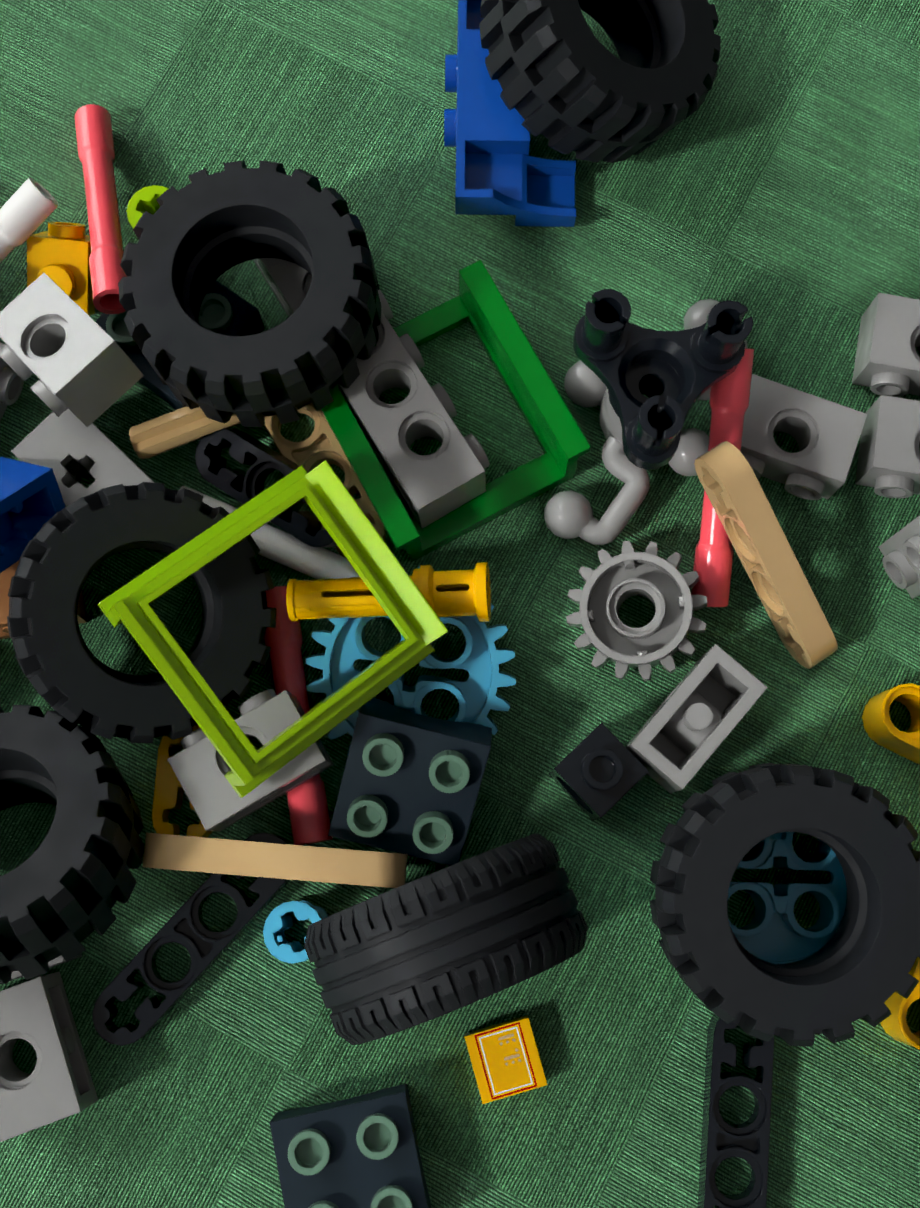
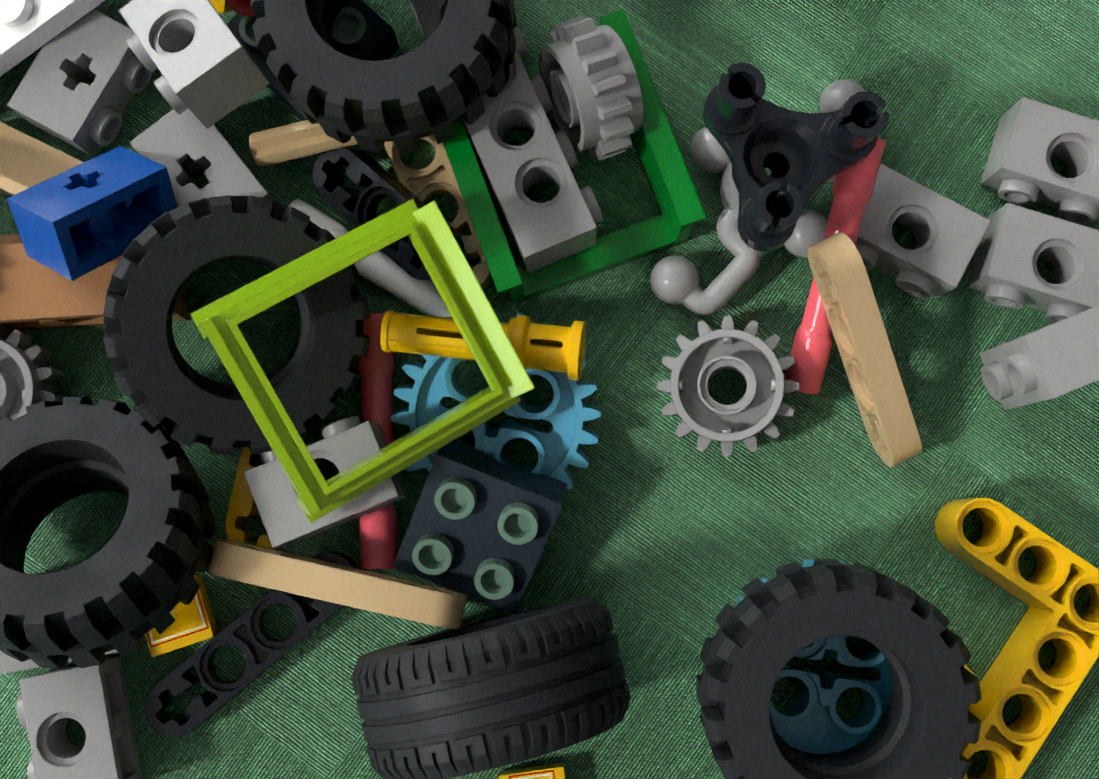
camera: 10 degrees right, 5 degrees up
medium azure bush [263,900,328,964] -> none
black brick [549,723,649,821] -> none
light grey brick [625,644,768,794] -> none
none -> yellow tile [145,574,219,657]
none -> light grey gear [539,16,643,161]

